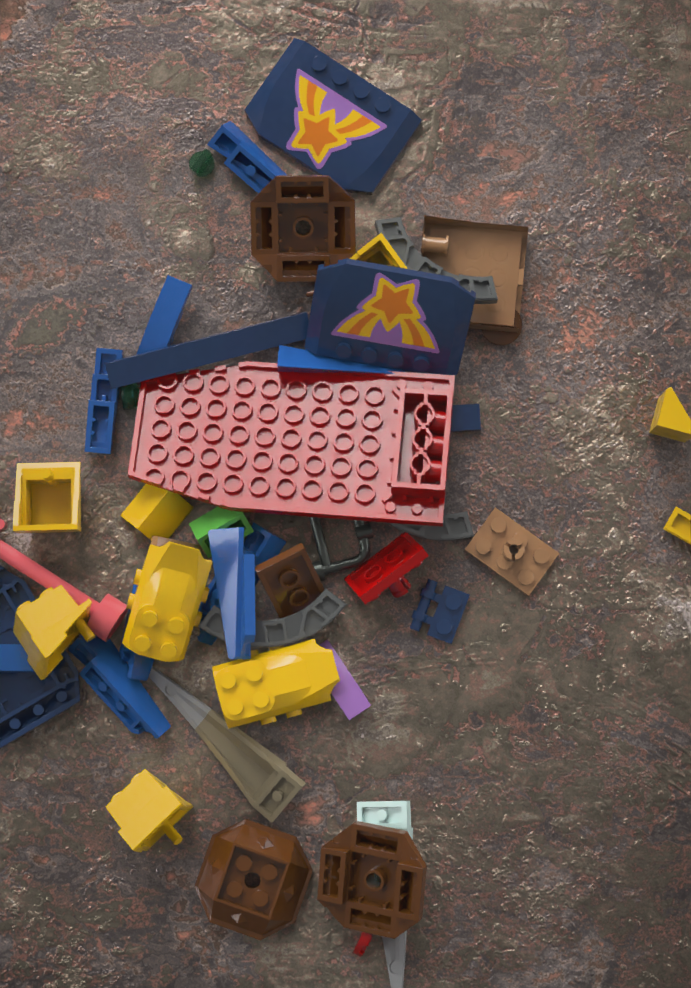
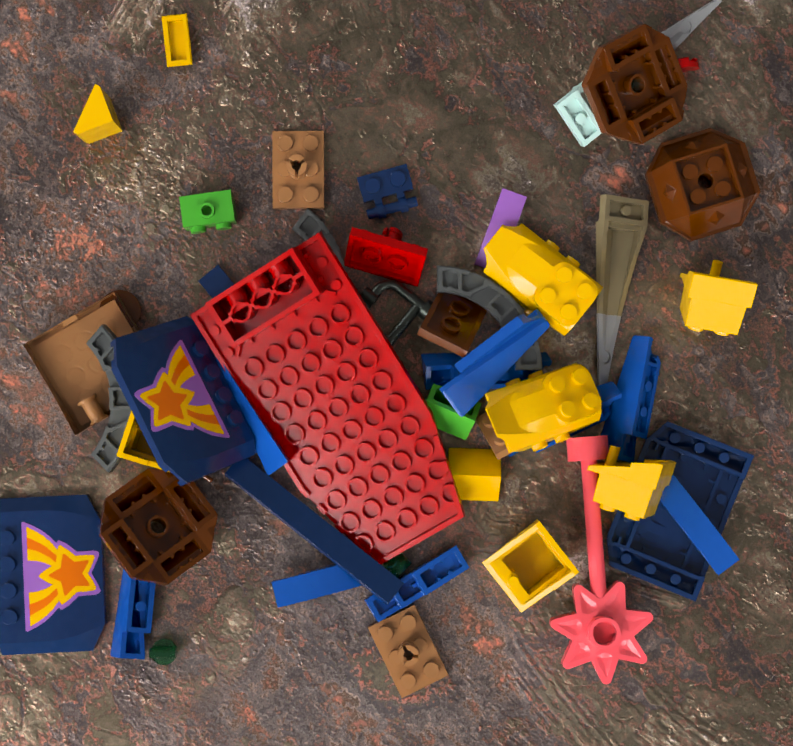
camera: 135 degrees left, 5 degrees up
none -> bright green brick [179,189,238,234]
none -> medium nougat plate [368,604,448,698]

